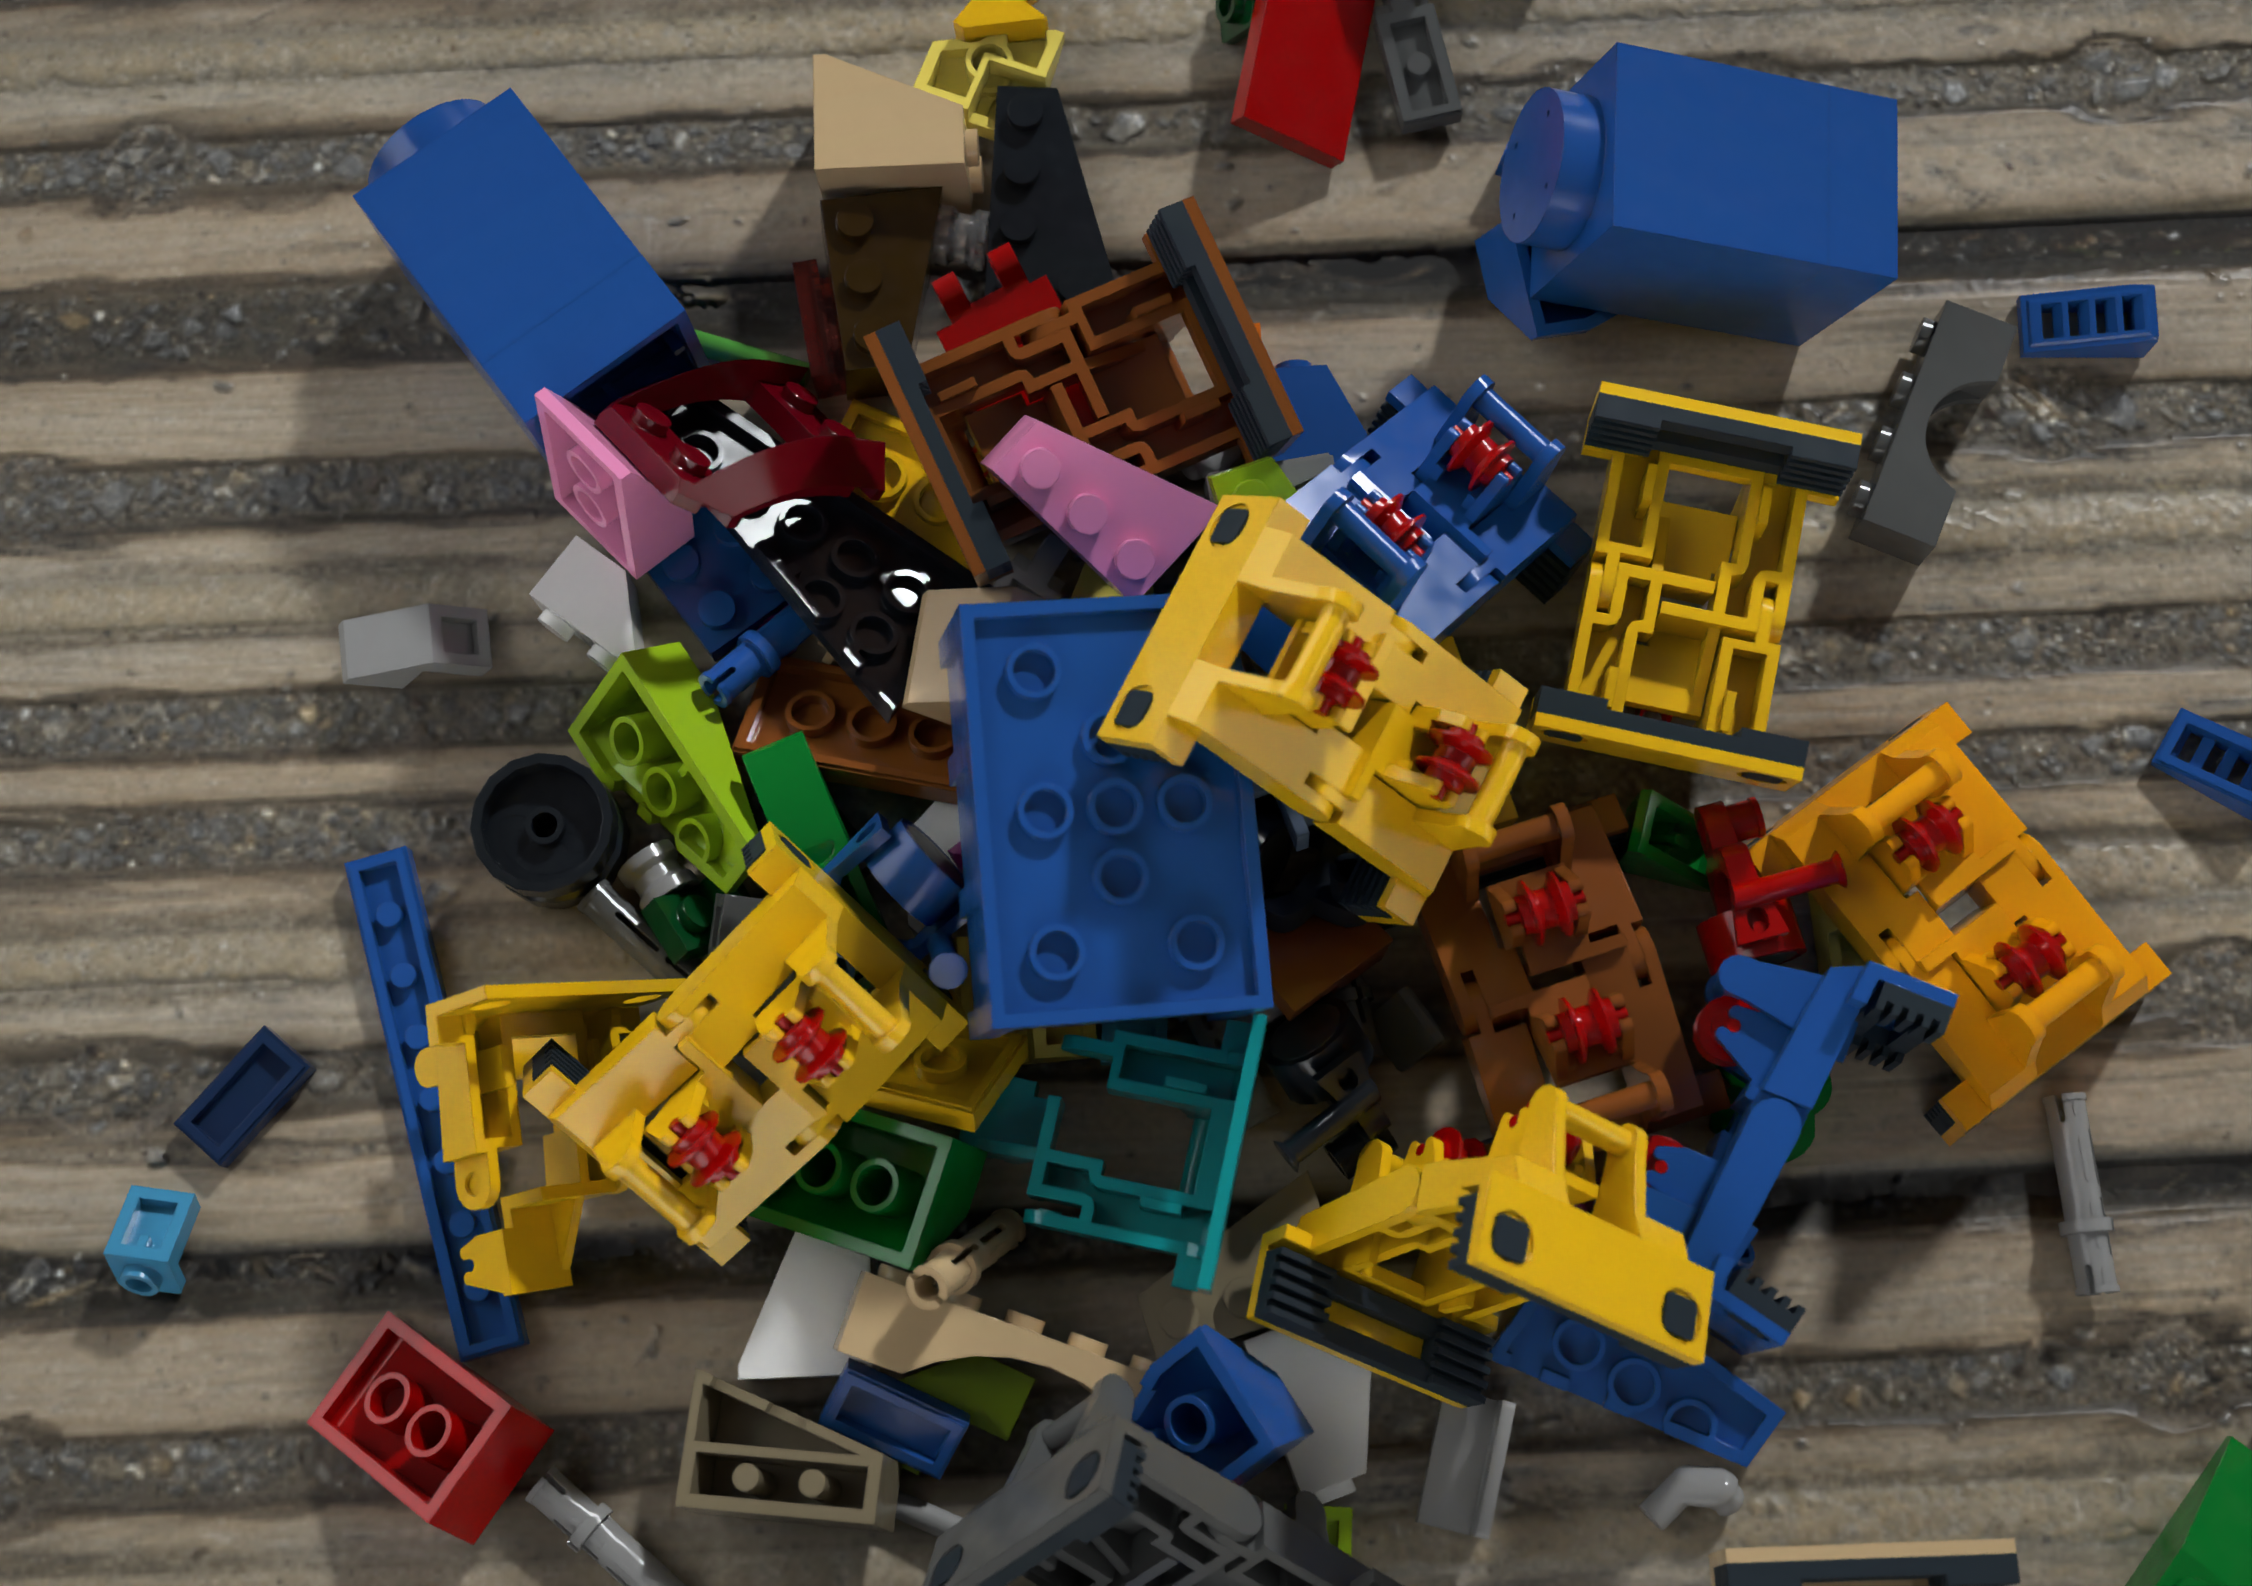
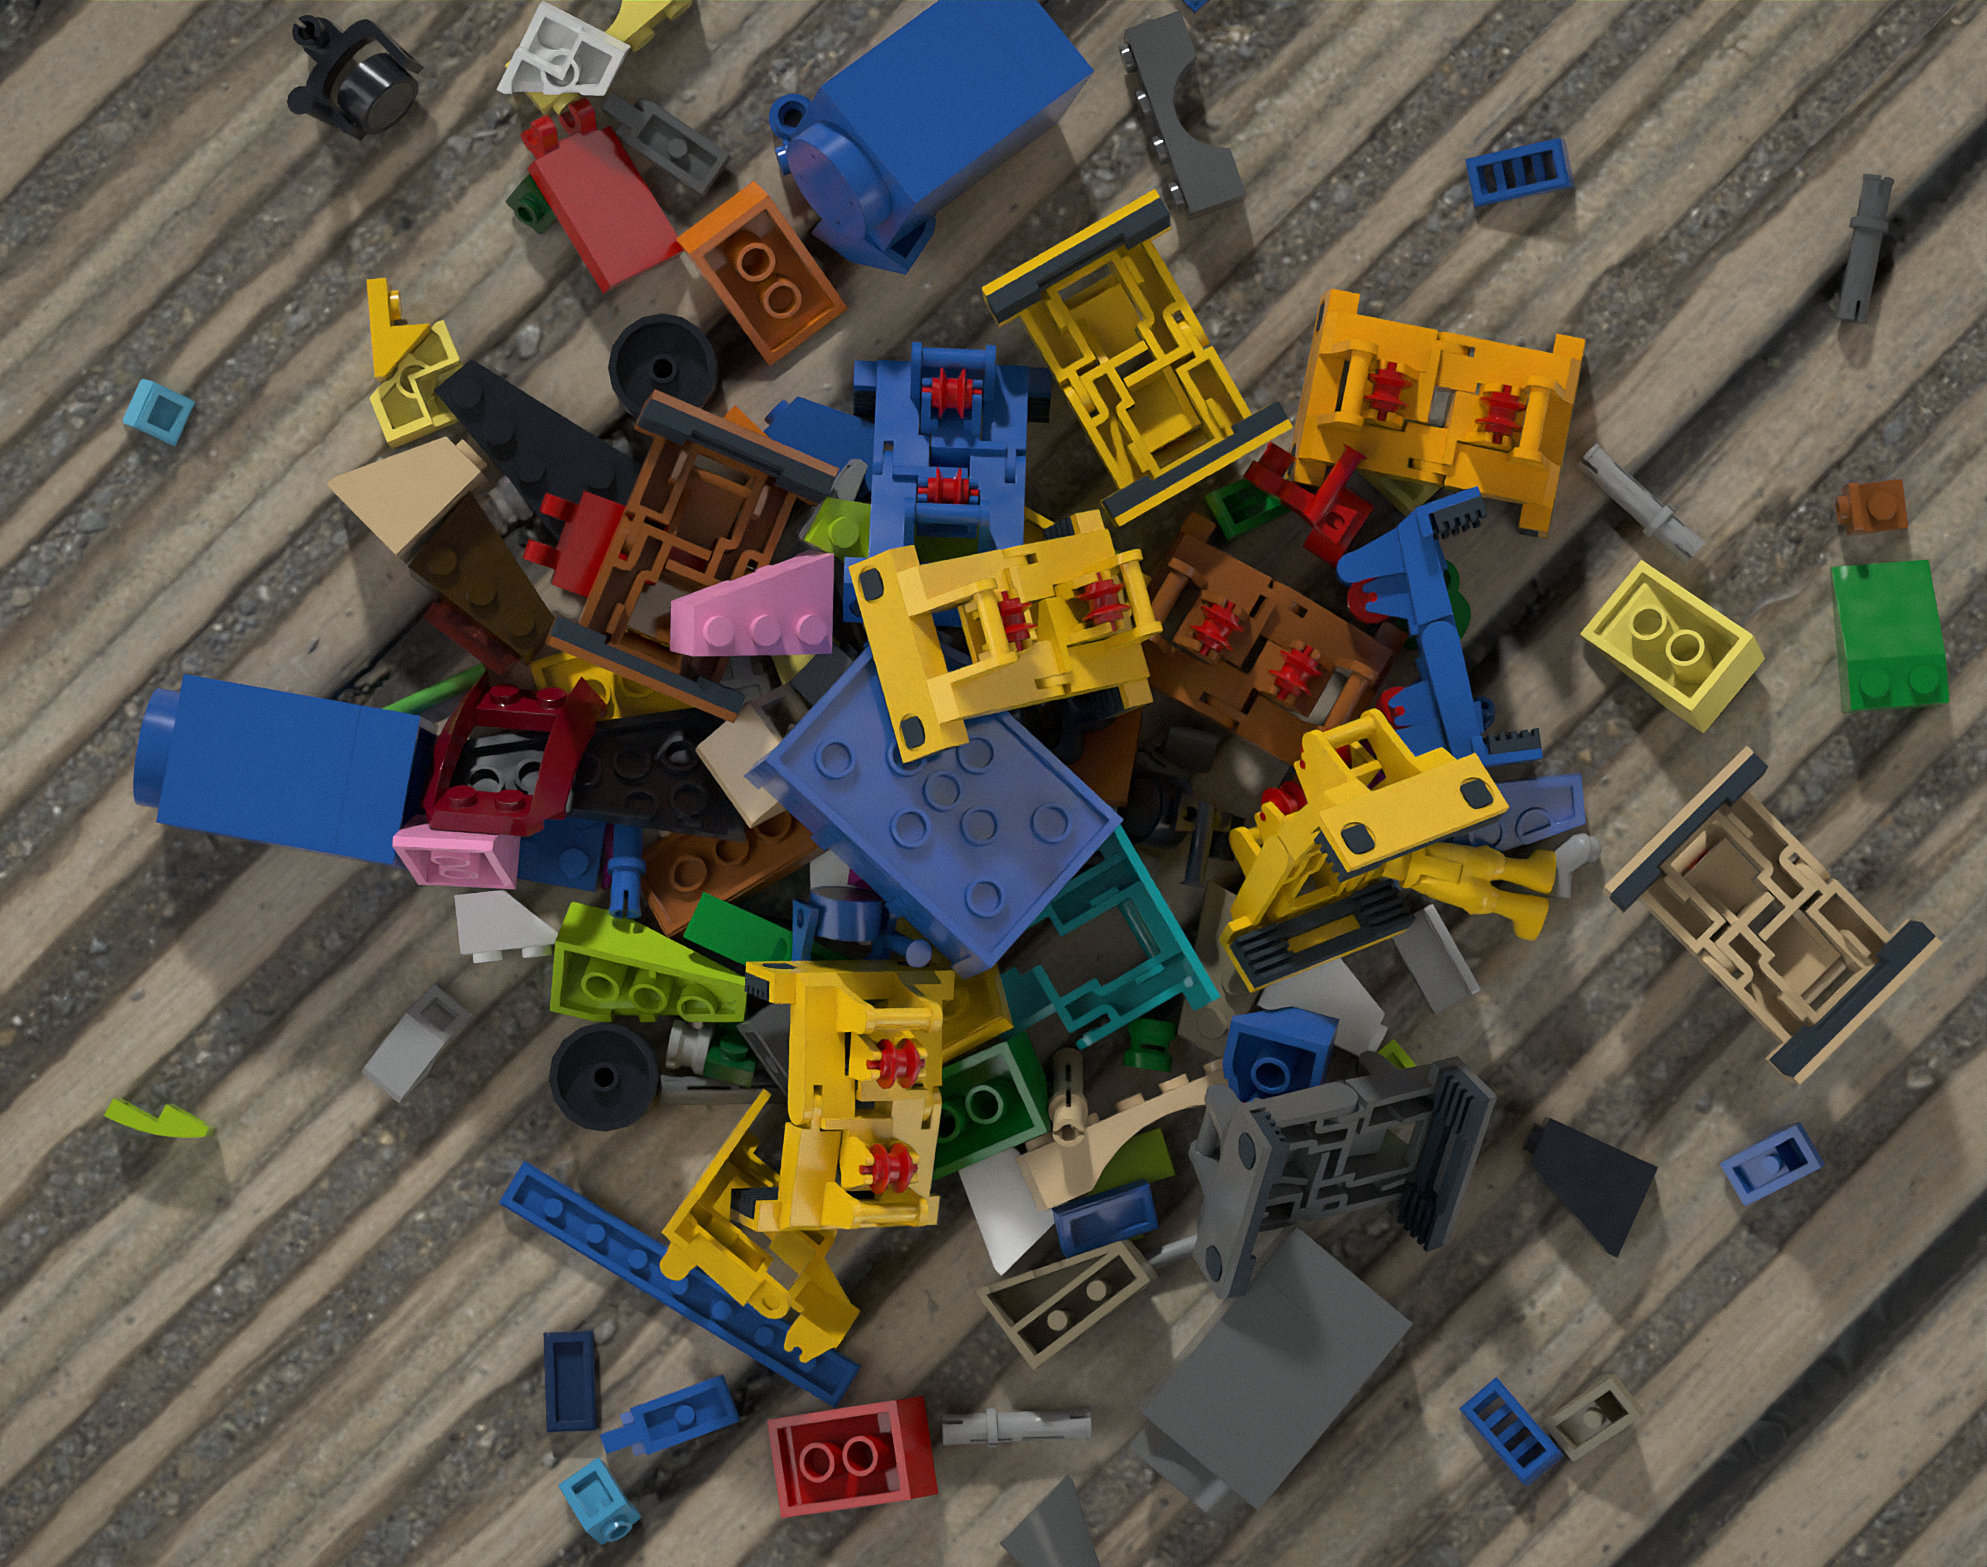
camera: 50 degrees left, 10 degrees up
none -> lime slope [104,1098,216,1138]
none -> blue hinge [600,1374,740,1456]
none -> black wheel [608,313,720,420]
none -> orange slope [676,181,848,366]
none -> green wheel [1122,1018,1178,1073]
none -> yellow piece [1380,842,1556,942]
none -> light yellow slope [1580,560,1765,734]

